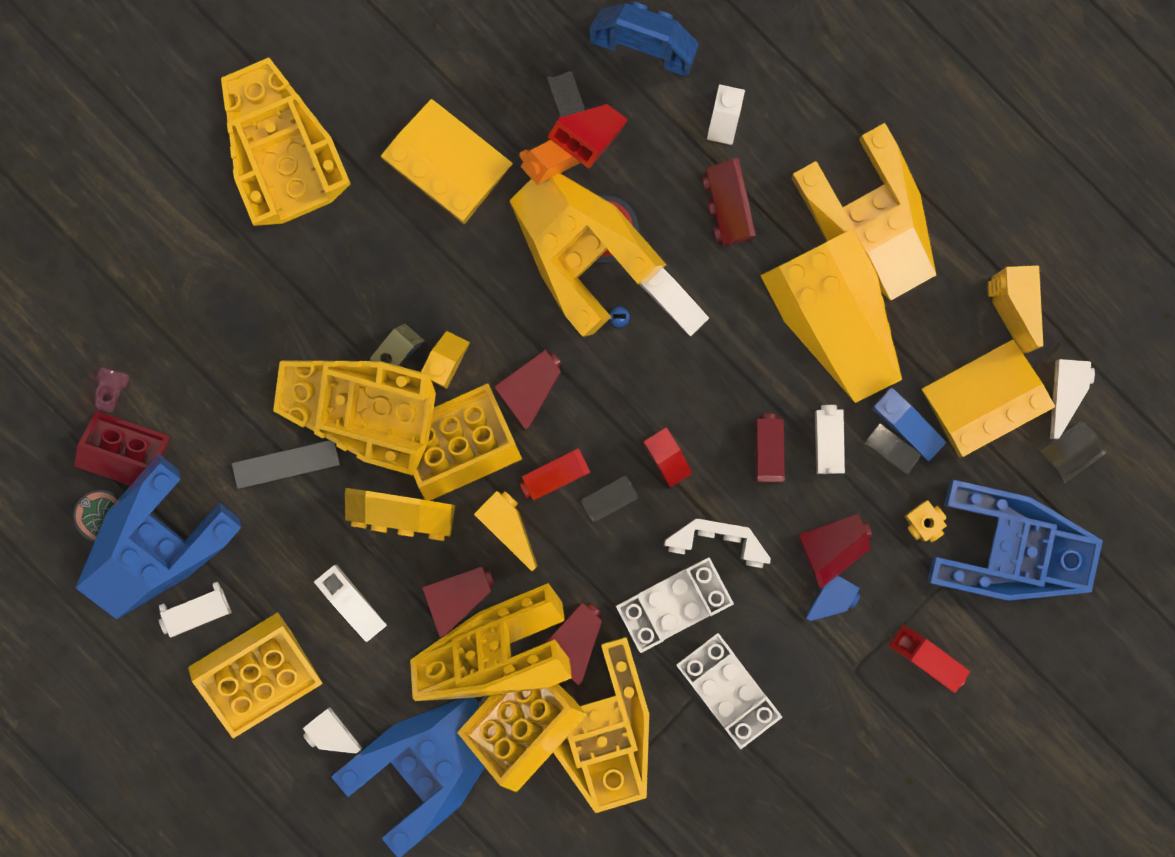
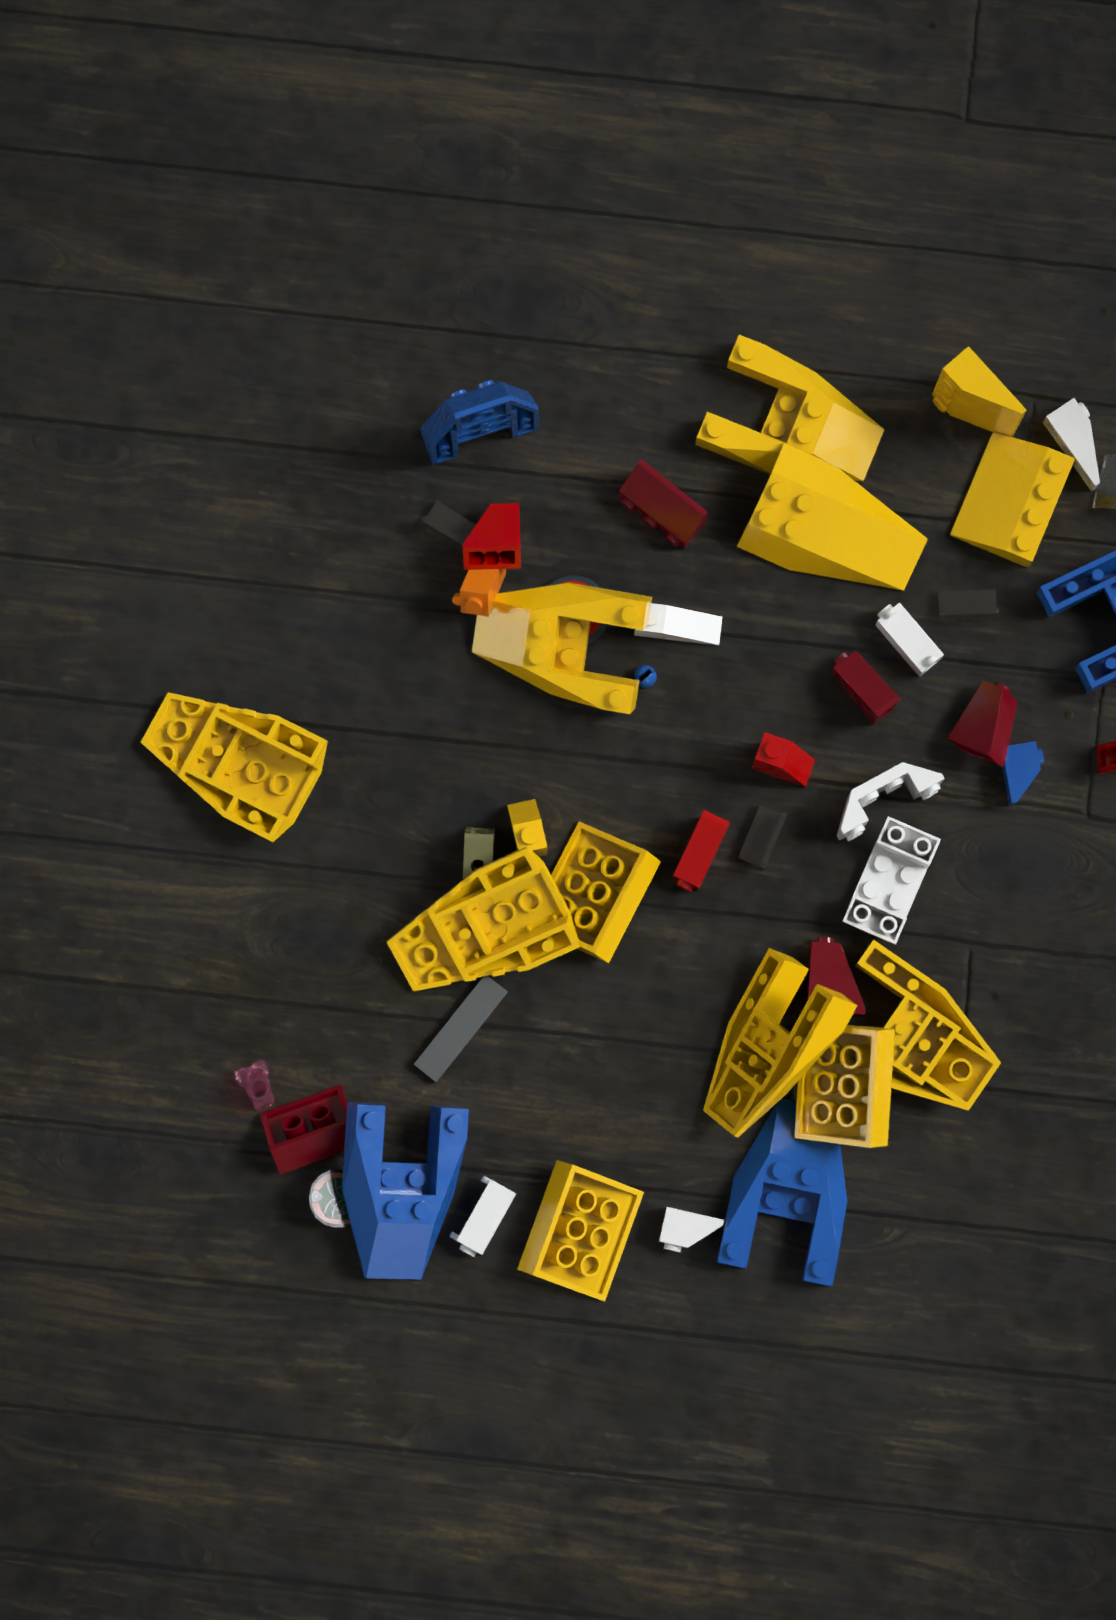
camera: 40 degrees left, 5 degrees down
white slope [314,565,387,642] -> none
yellow wedge [345,488,455,541] -> none
yellow slope [381,99,513,224] -> none
dark red slope [423,566,494,637] -> none
yellow slope [474,491,537,571] -> none
dark red slope [495,350,562,430] -> none
white slope [677,633,782,749] -> none
white slope [707,84,745,145] -> none
blue slope [871,388,947,462] -> none
yellow brick [904,500,947,543] -> none

